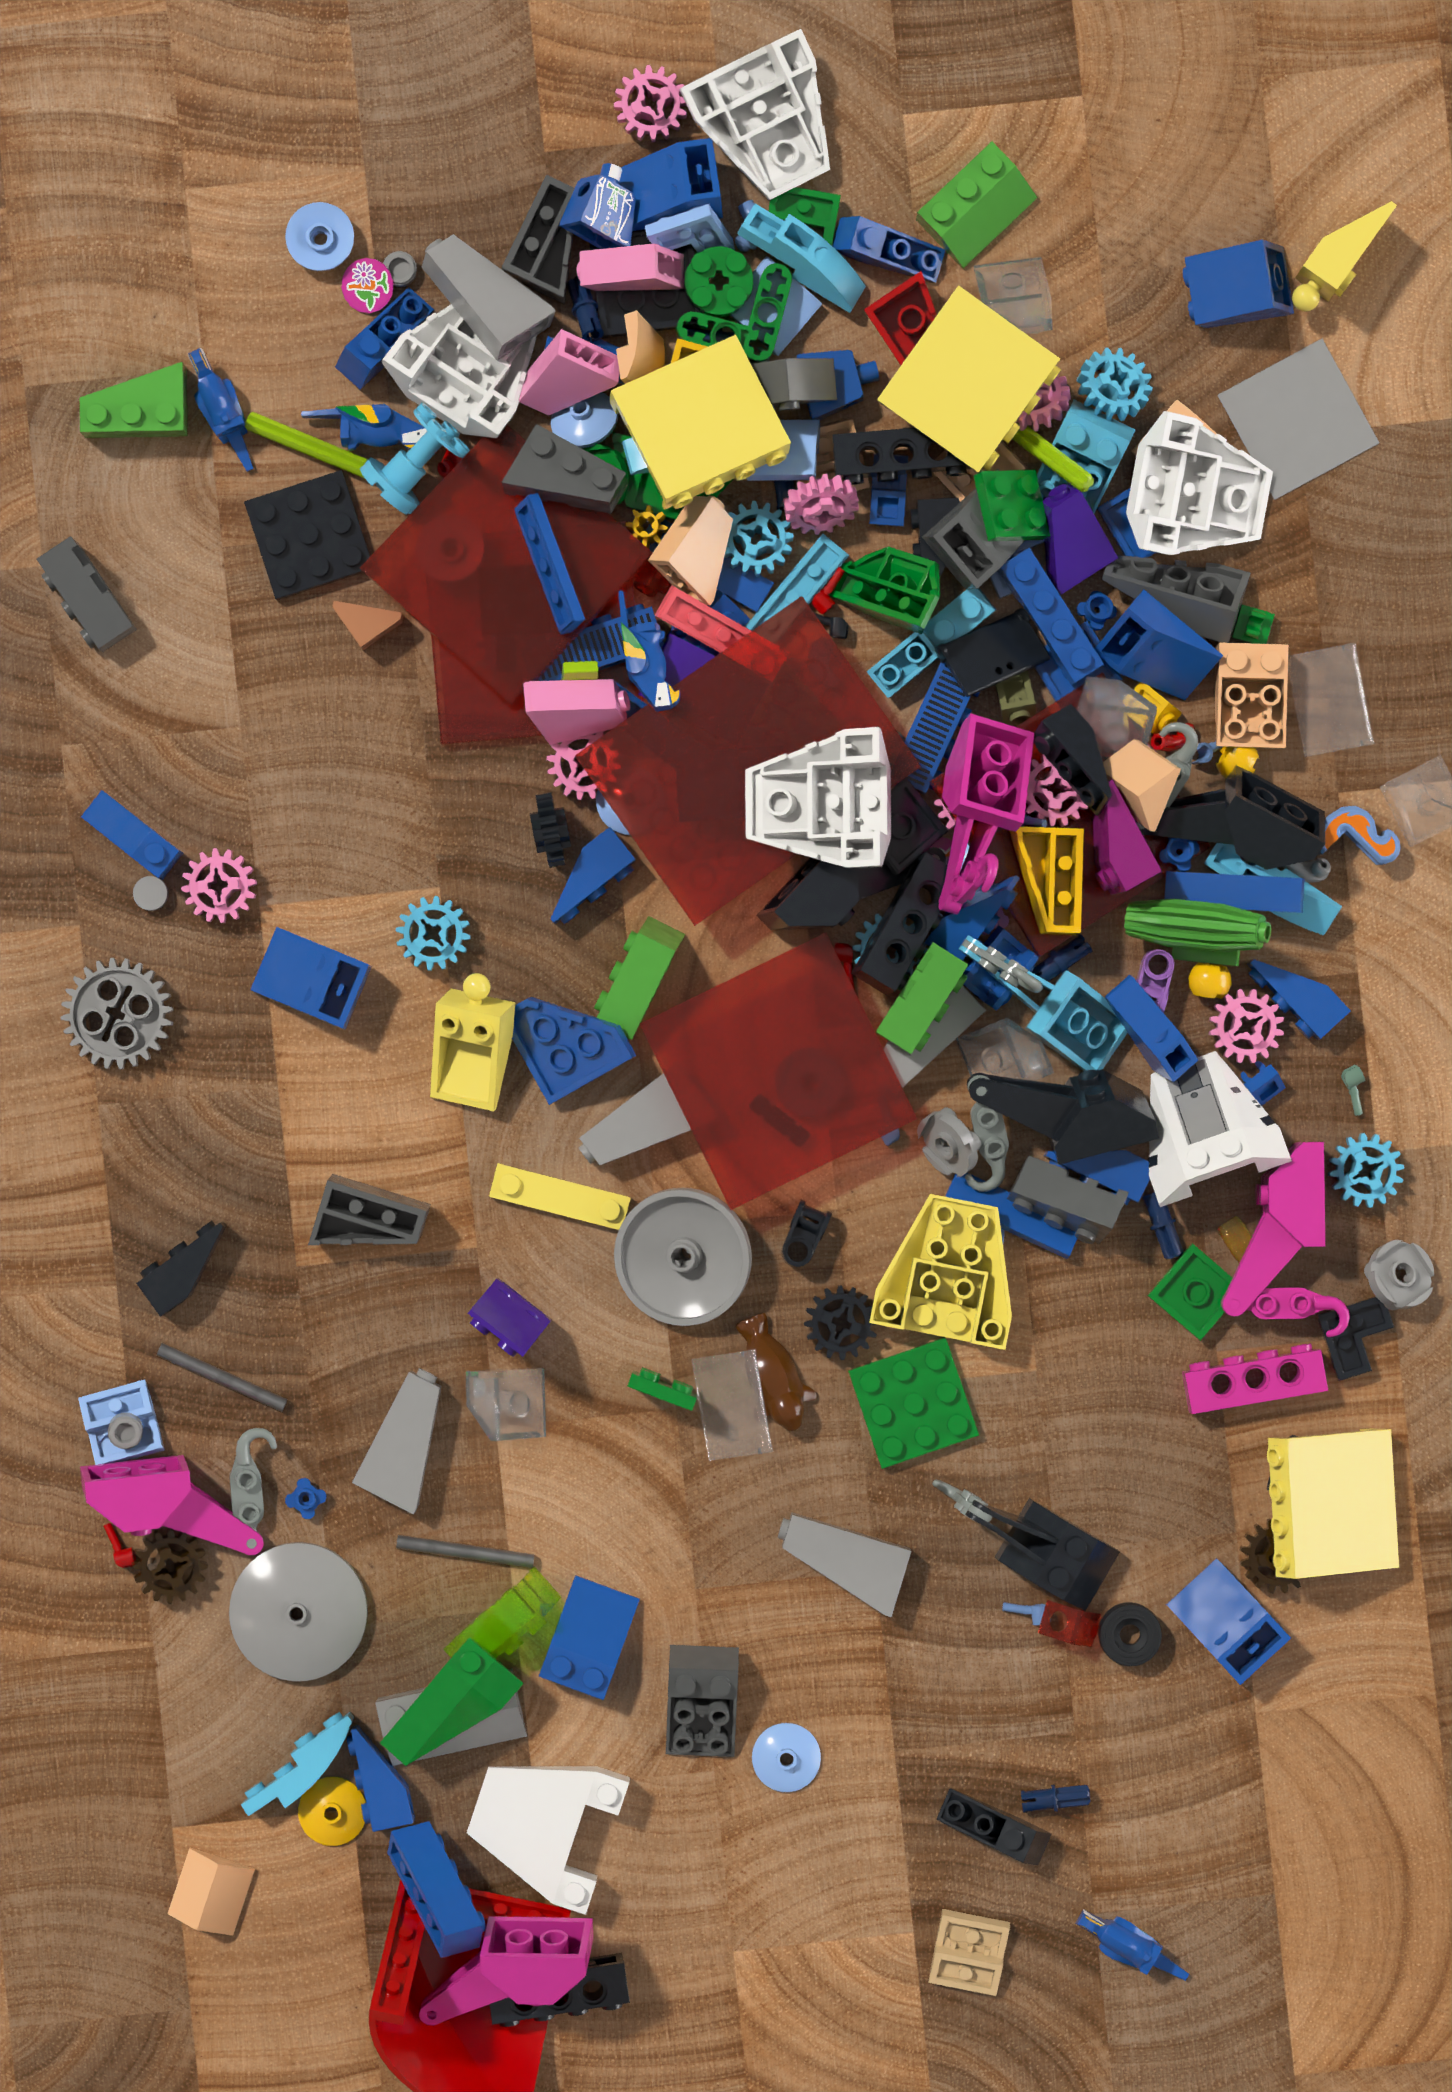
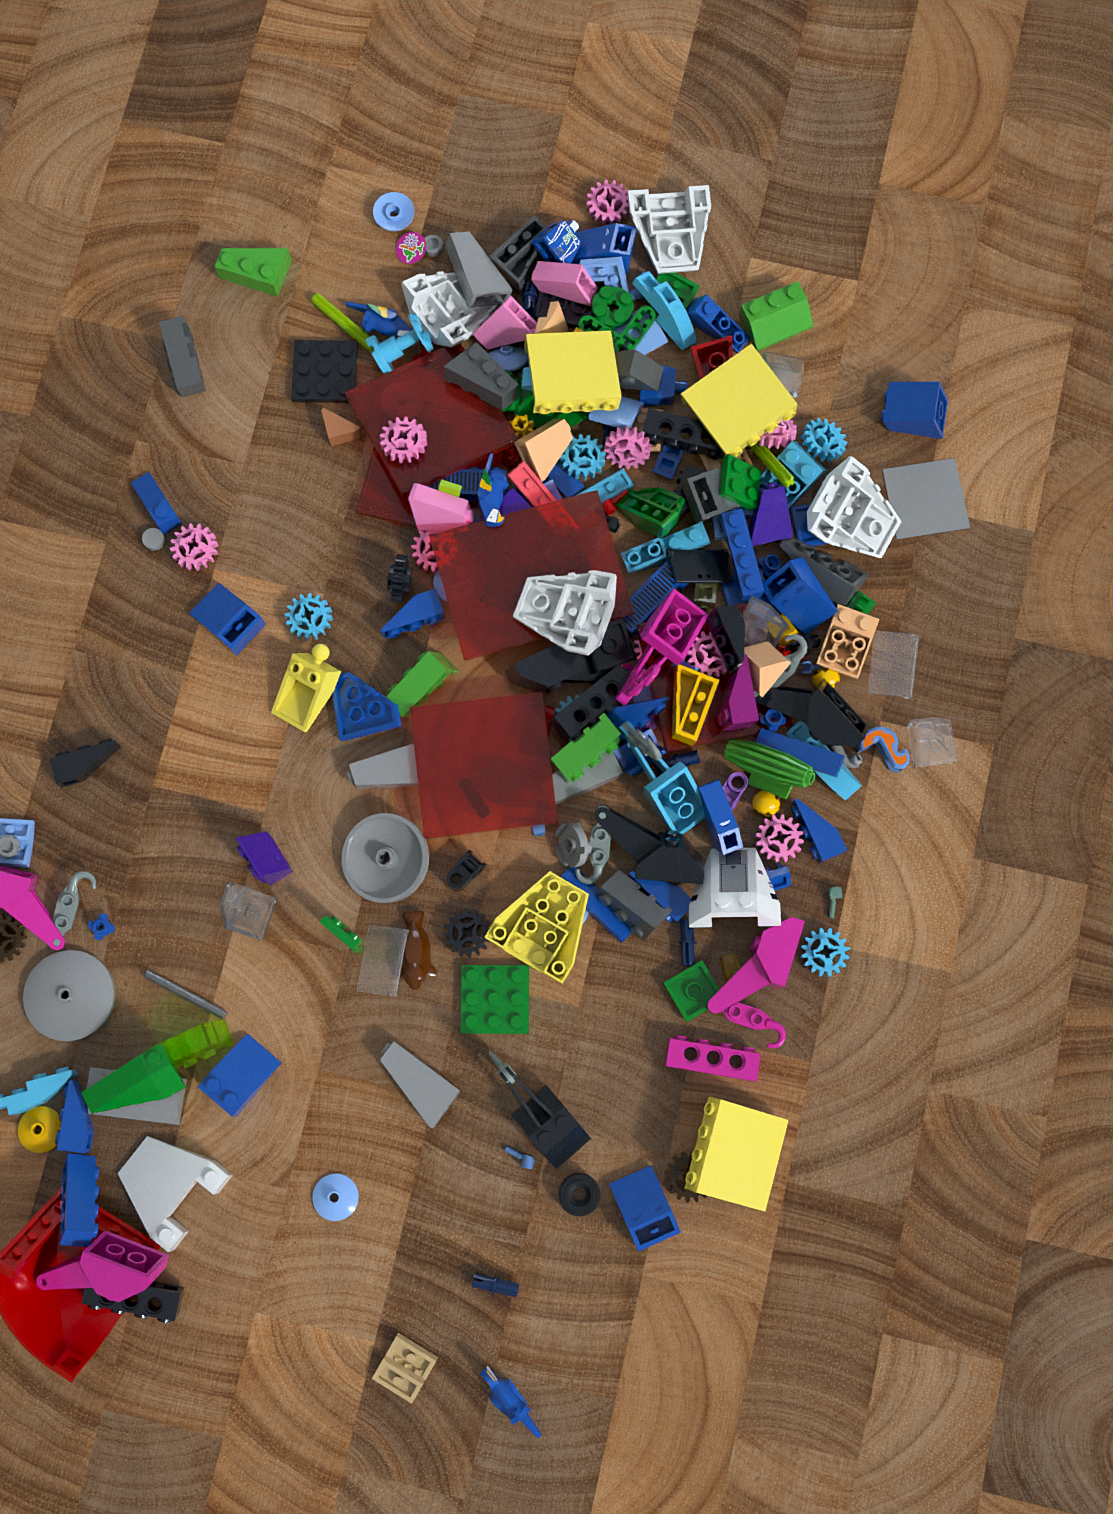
camera: 25 degrees right, 10 degrees down
light grey gear [61,958,174,1069] -> none
flat silver bar [157,1343,288,1412] -> none
blue animal [188,348,254,472] -> none
dark grey wedge [308,1174,431,1245] -> none
blue slope [335,287,434,390] -> none
light grey slope [352,1368,442,1514] -> none
light yellow plate [489,1163,631,1230] -> none
blue tile [514,493,585,635] -> none
dark grey slope [666,1645,739,1757] -> none
black slope [936,1788,1052,1865] -> none
clear slope [956,1017,1054,1081] -> none
clear red bracket [1038,1600,1101,1647] -> none
light yellow slope [1292,201,1397,312] -> none
black plate [1317,1296,1394,1381] -> none
light grey plate [1364,1240,1434,1310] -> none
none -> bright pink gear [380,417,427,463]
none -> black pin [786,634,821,654]

